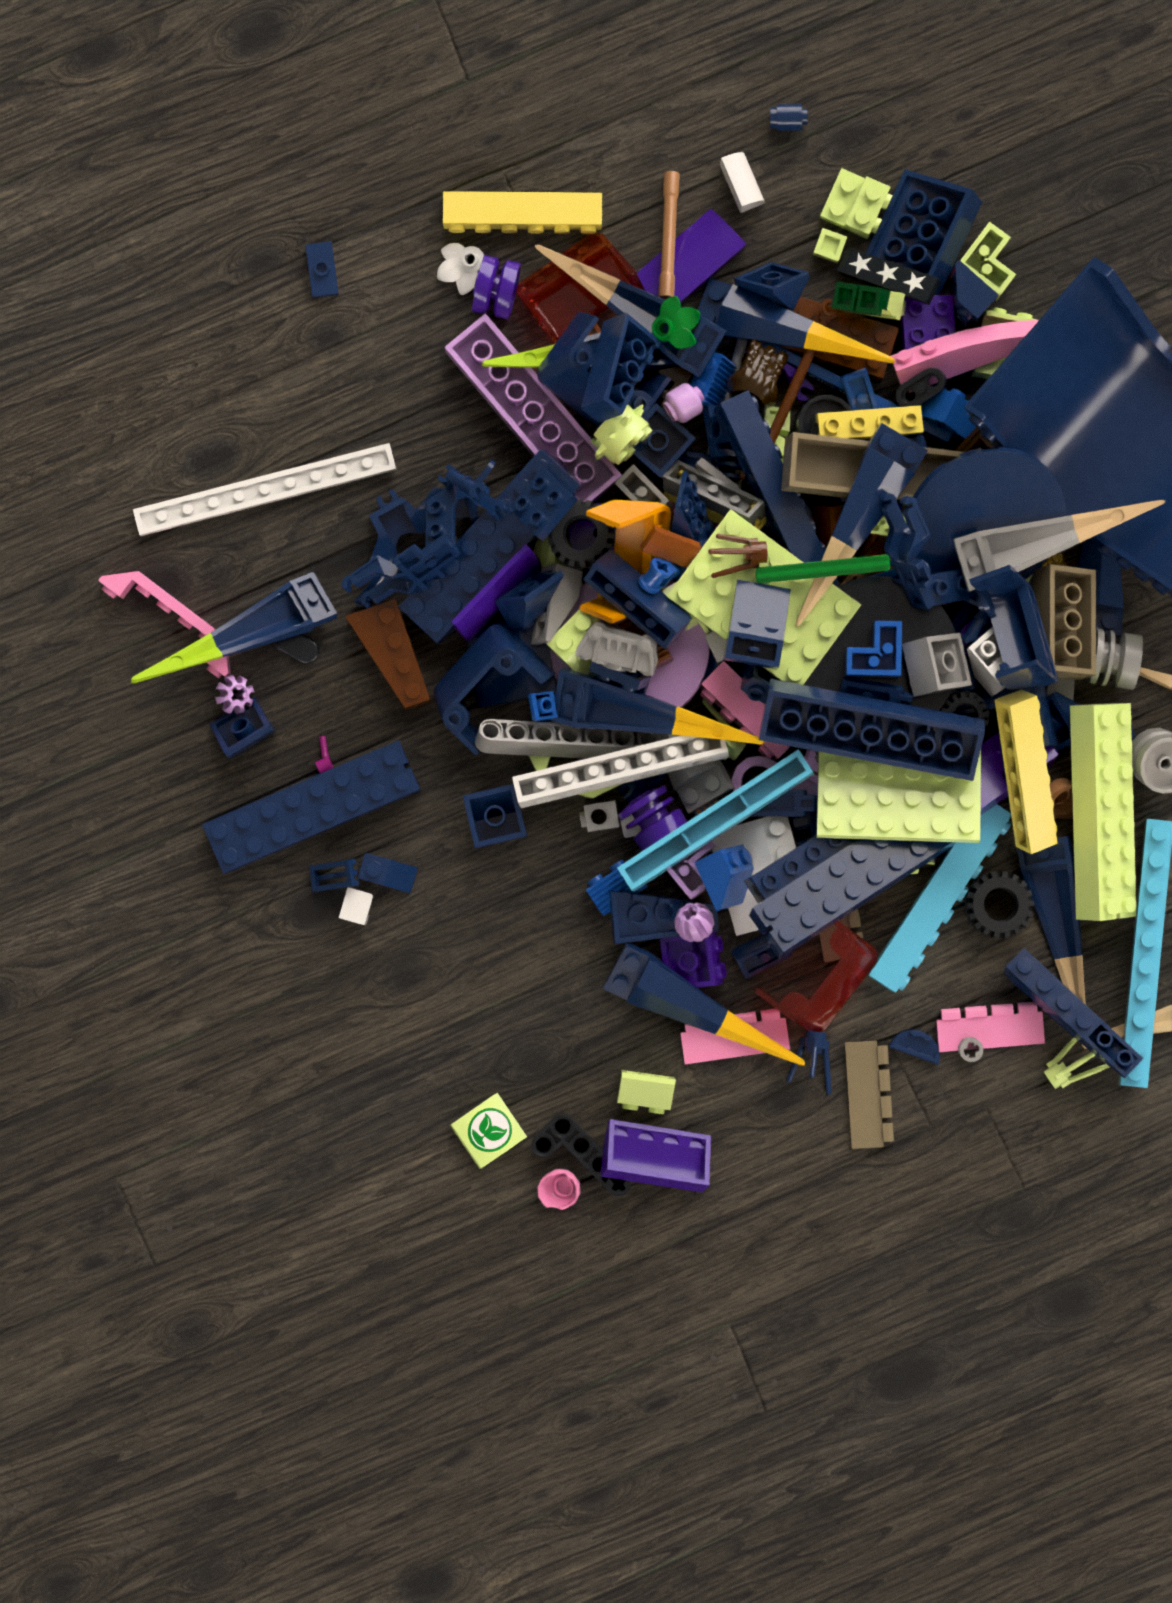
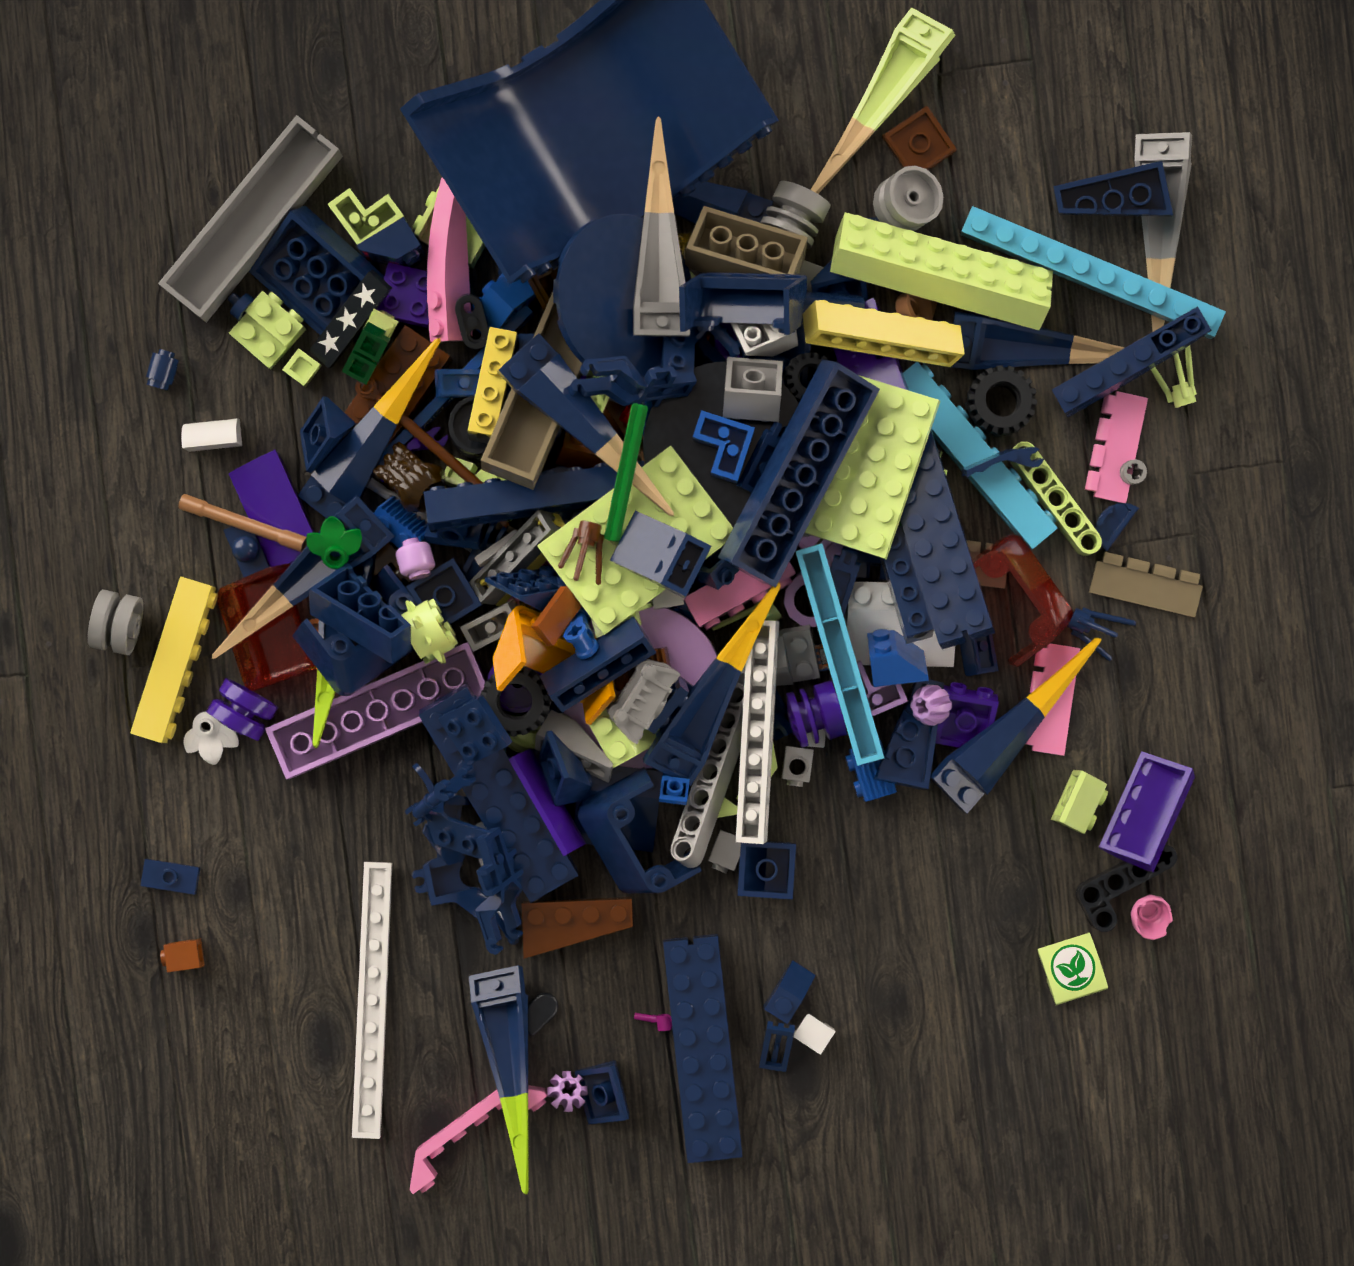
camera: 70 degrees left, 0 degrees up
none -> light grey wheel [88,589,143,655]
none -> light grey piece [158,115,343,323]
none -> dark orange brick [160,938,205,972]
none -> dark blue tile [223,527,271,580]
none -> dark blue tile [228,292,255,321]
none -> light grey brick [708,829,741,873]
none -> dark blue arm [962,447,1044,478]
none -> yellowish green beam [1010,442,1102,556]

